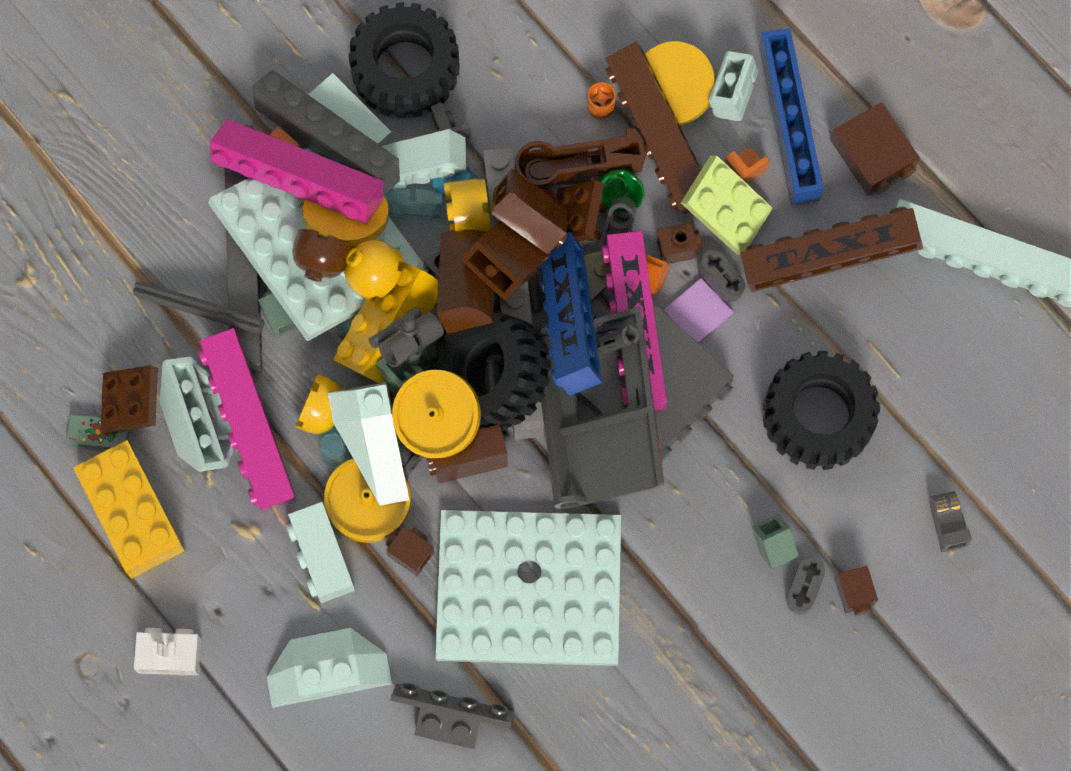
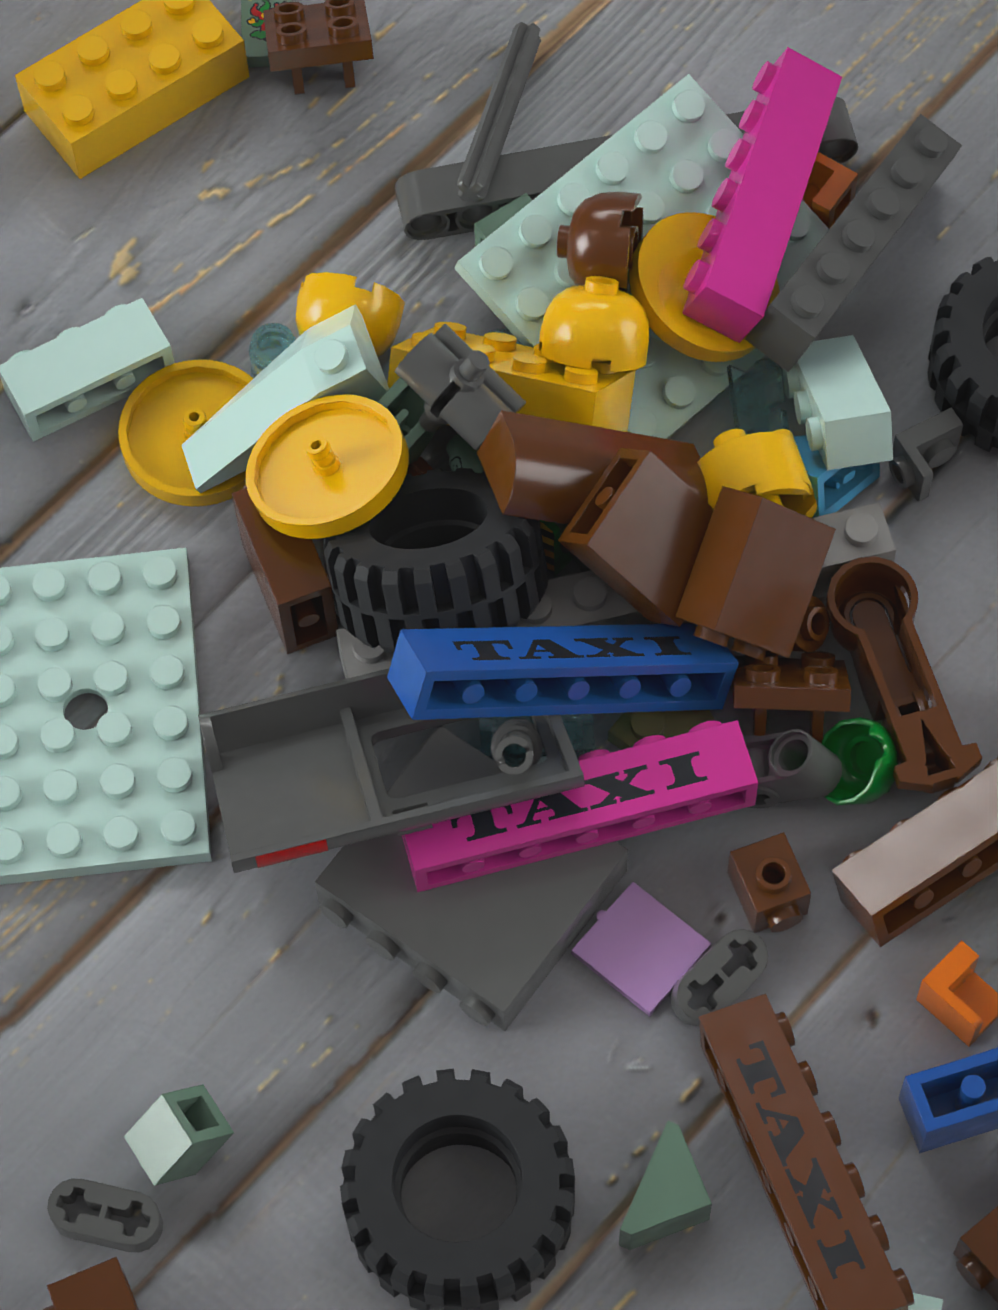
camera: 85 degrees right, 10 degrees down
light aqua wedge [159,356,234,472] -> none
dark pink brick [198,328,297,511] -> none
light aqua brick [308,73,393,146] -> none
reddish brown brick [386,527,435,576] -> none
orange piece [646,255,670,298] -> none
yellowish green plate [681,156,773,255] -> none
none -> sand green slope [619,1121,712,1250]

